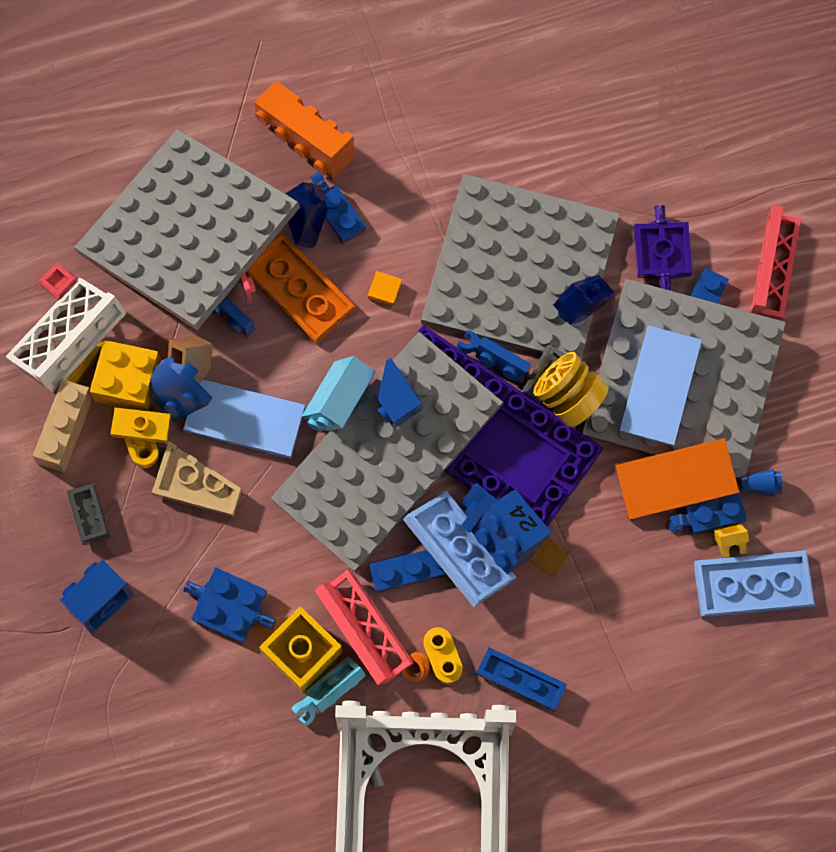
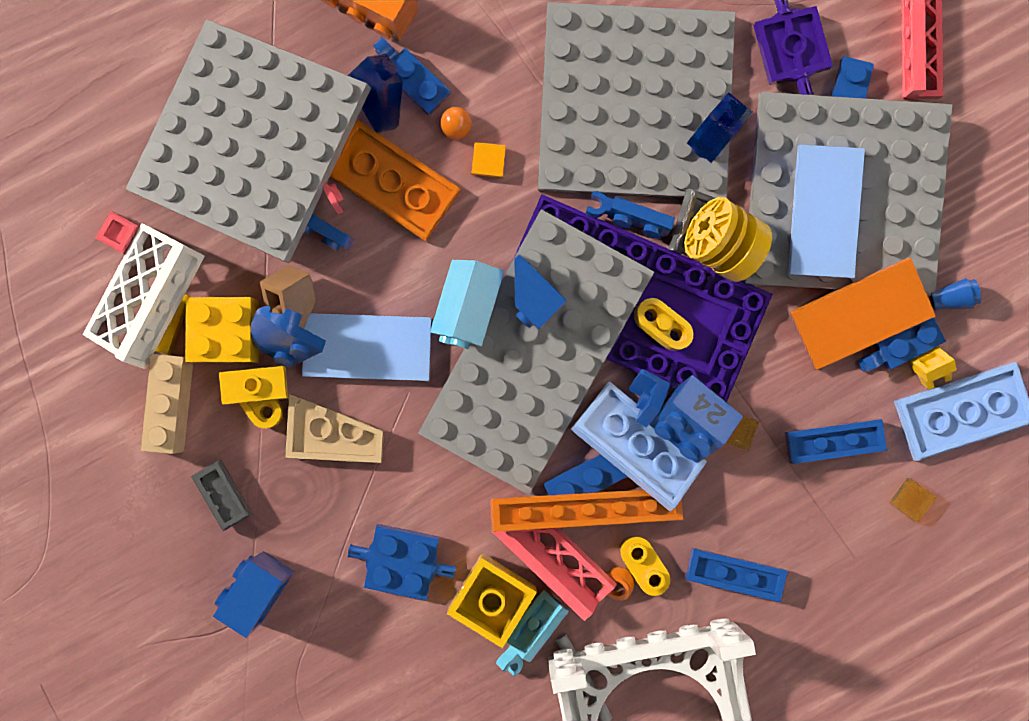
camera: 15 degrees left, 15 degrees up
none -> orange piece [440,107,472,140]
none -> orange plate [490,490,683,532]
none -> yellow plate [634,298,693,351]
none -> blue plate [785,419,887,464]
none -> clear yellow tile [889,478,936,523]

